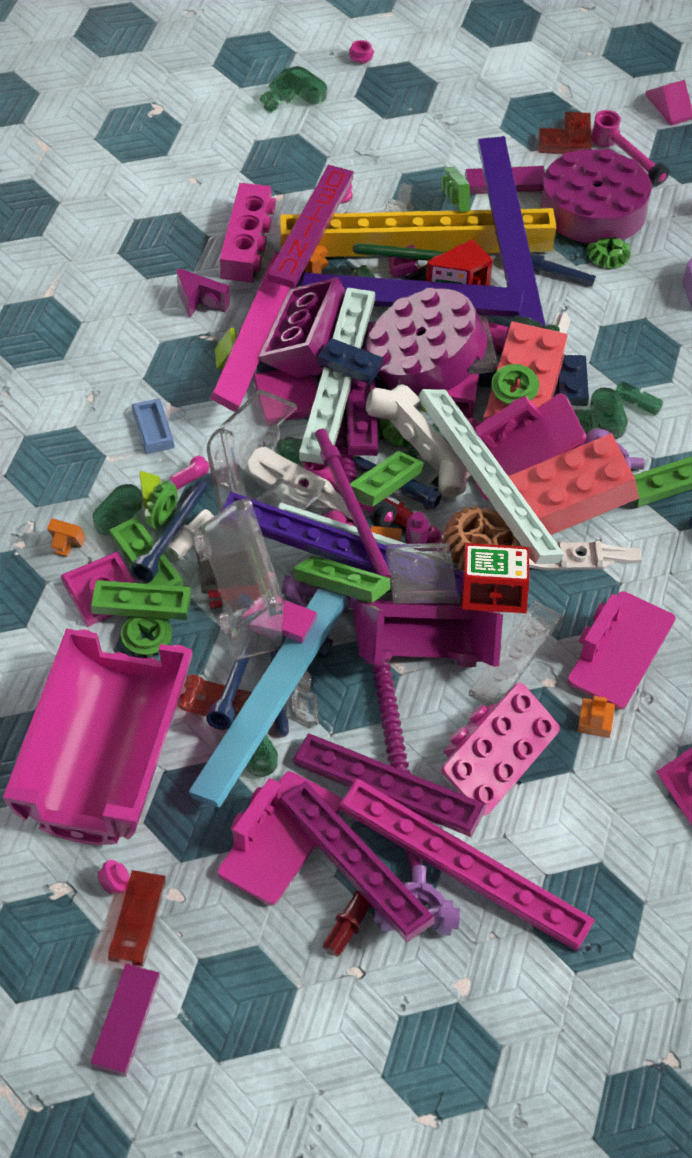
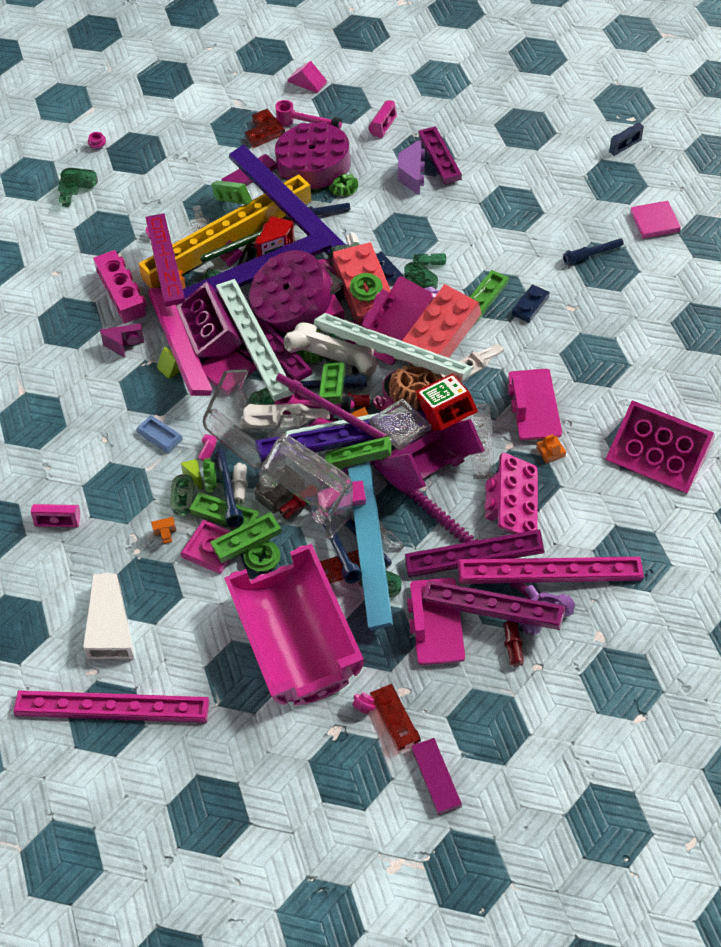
camera: 30 degrees left, 0 degrees up
dark blue plate [318,338,384,384] -> none
magenta cylinder [405,512,429,550] -> none

